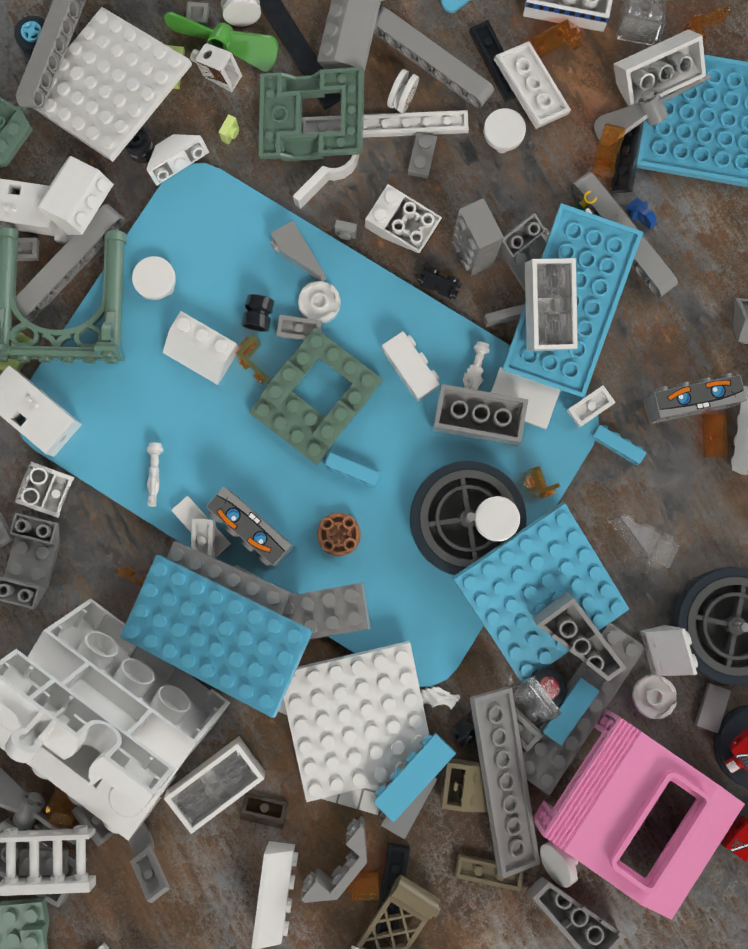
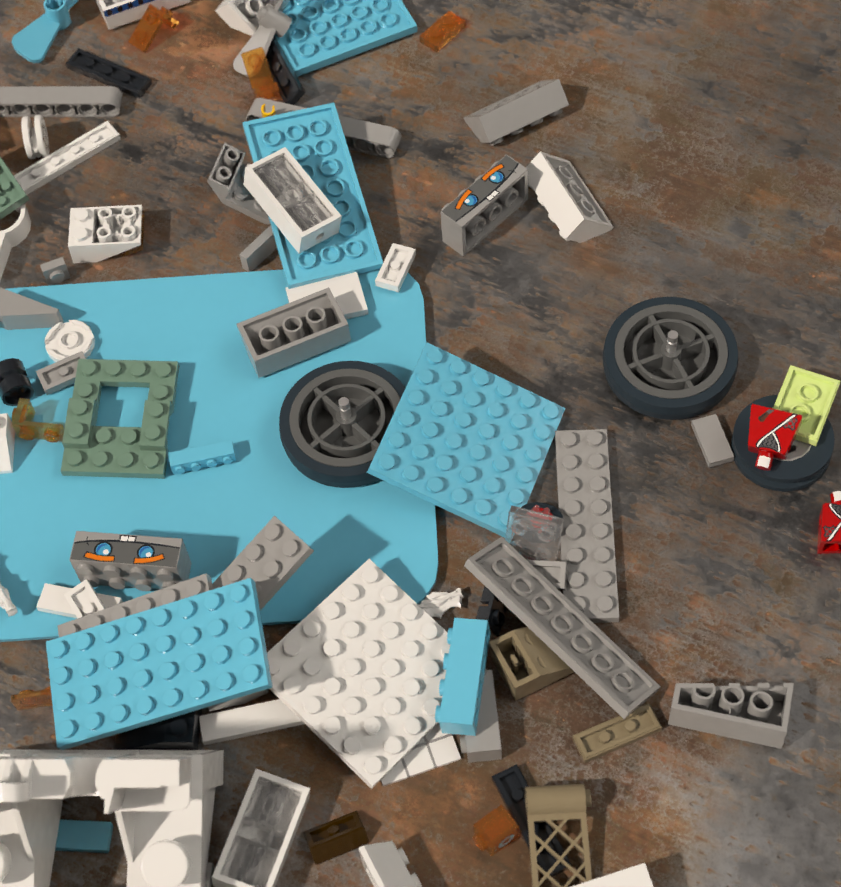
camera: 30 degrees left, 25 degrees down
light grey slope [301,815,367,903] -> none
nougat tile [317,513,361,556] -> none
white brick [382,331,440,402] -> none
light grey plate [408,132,437,179] -> none
black hinge [417,266,462,300] -> none
light grey brick [451,198,504,276] -> none
white piece [462,341,490,390] -> none
white tile [475,496,520,541] -> none
white tile [483,108,526,153] -> none
white tile [494,41,571,129] -> none
clear orange bracket [523,466,561,499] -> none
light grey wedge [532,591,626,681] -> none
bright pink panel [533,709,745,920] -> none
white tile [540,841,578,888] -> none
medium azure tile [542,677,599,746] -> none
medium azure piece [593,425,647,465] -> none
clear slope [608,513,680,569] -> none
blue piece [626,197,657,230] -> none
white tile [632,674,677,719] -> none
white slope [640,625,698,676] -> none
clear orange plate [702,414,728,458] -> none

